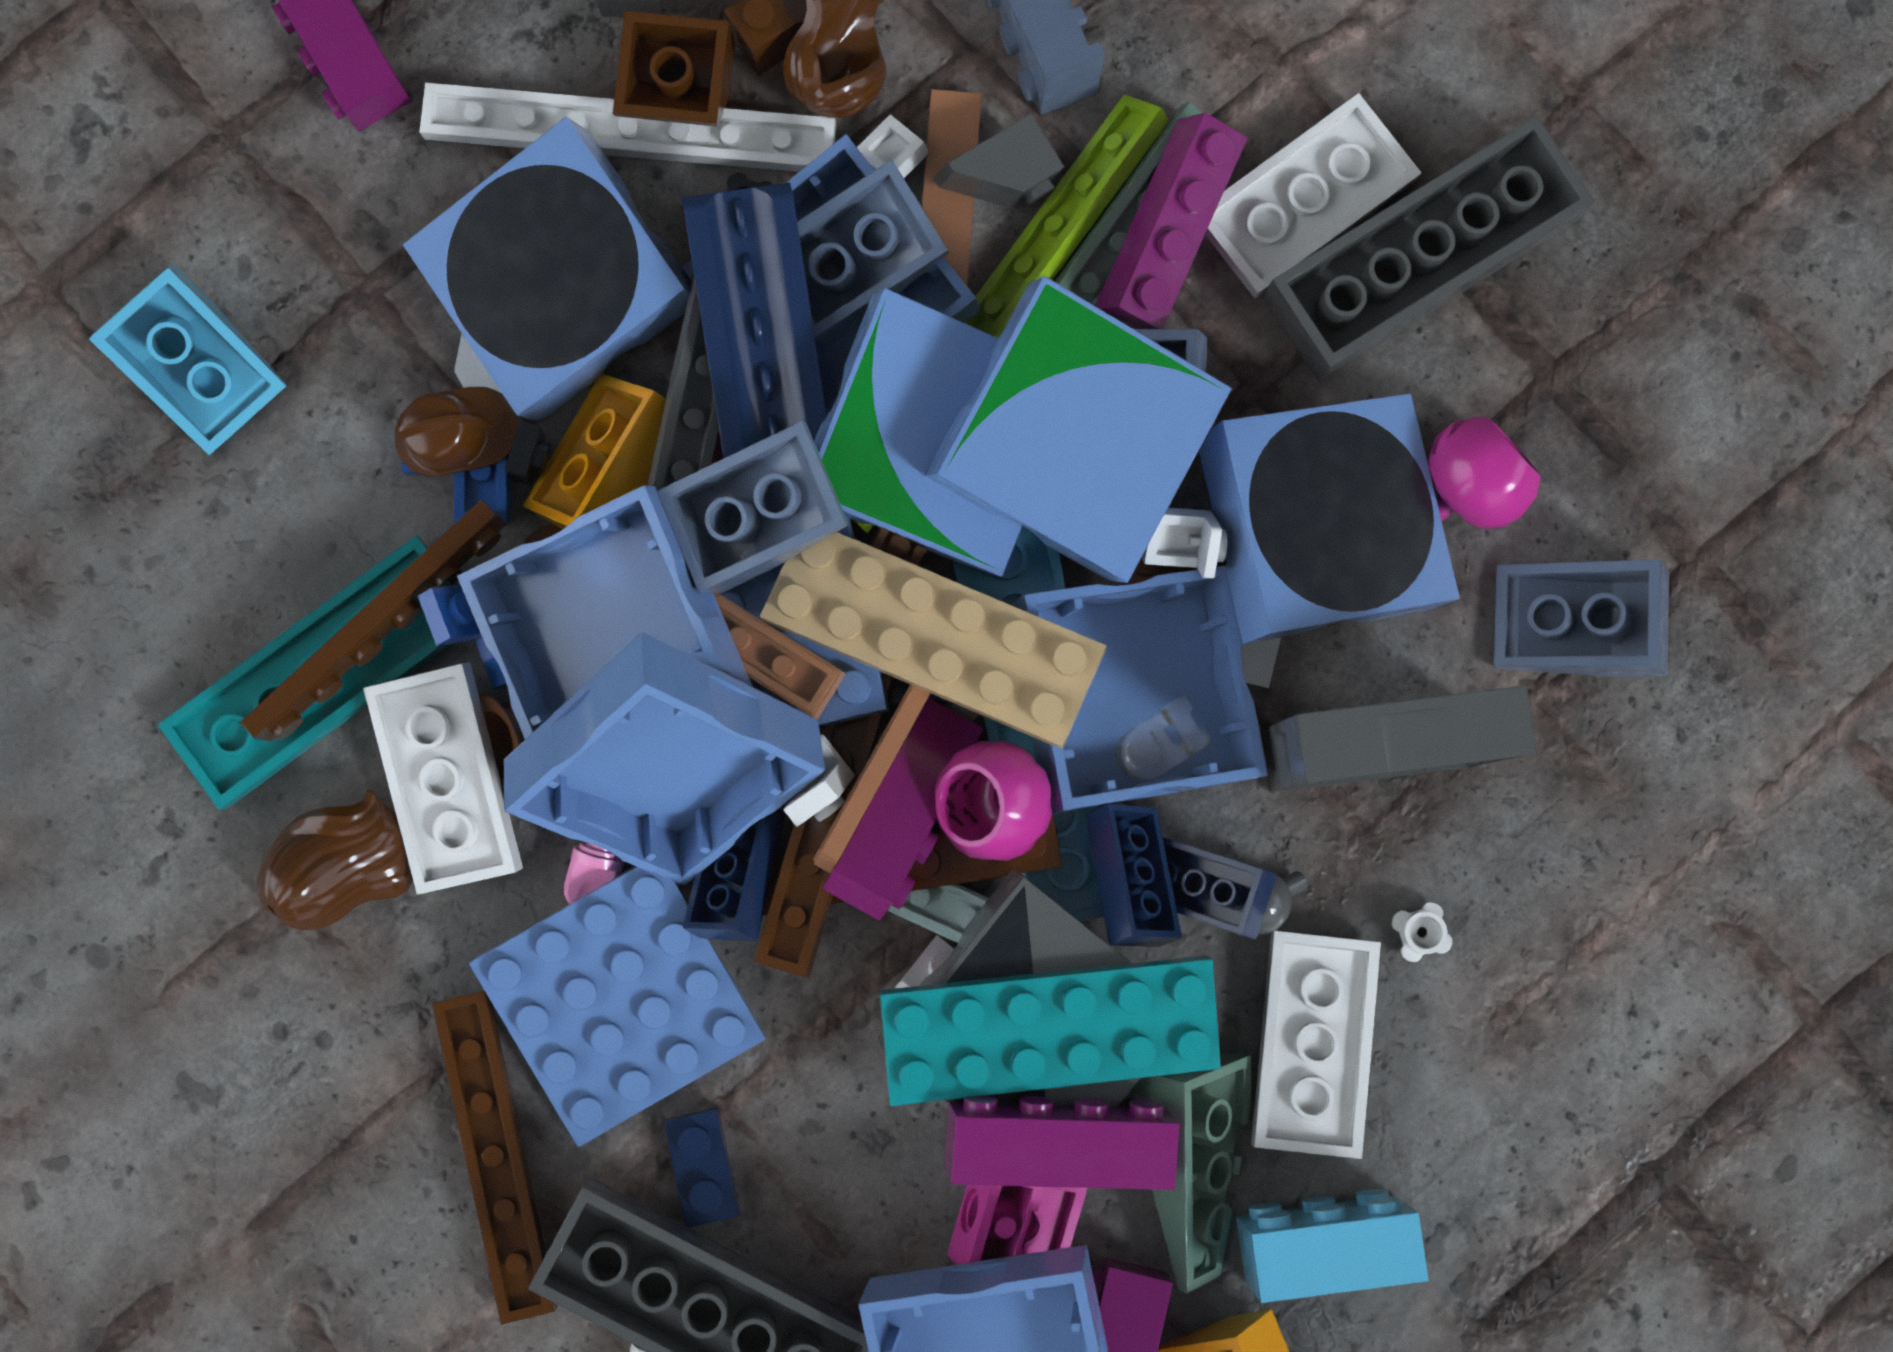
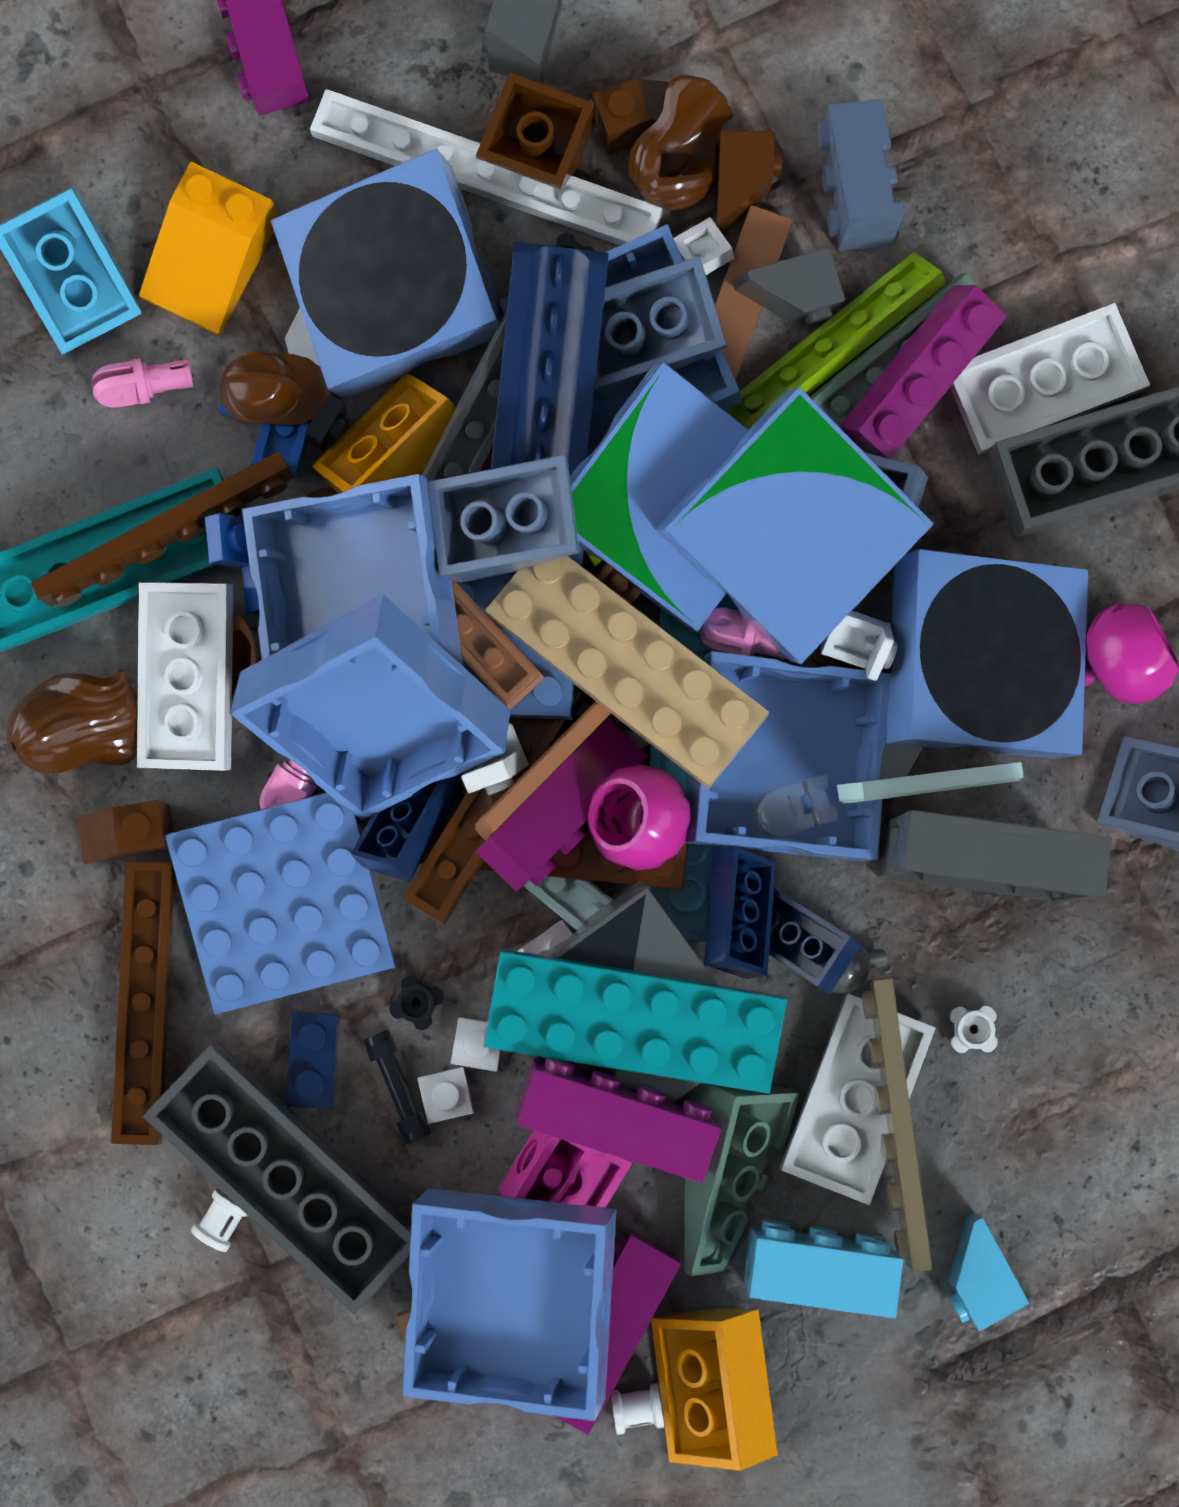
camera: 20 degrees right, 0 degrees up
none -> reddish brown slope [77,800,174,864]
none -> bright pink arm [91,358,194,408]
none -> light orange slope [139,161,279,336]
none -> black bar [363,1029,432,1144]
none -> black plate [389,976,444,1030]
none -> white plate [418,1066,475,1124]
none -> white plate [450,1017,501,1072]
none -> bright pink arm [699,608,796,663]
none -> reddish brown slope [715,130,783,234]
none -> light aqua tile [837,762,1024,803]
none -> dark tan plate [862,978,932,1272]
none -> medium azure slope [948,1212,1029,1332]

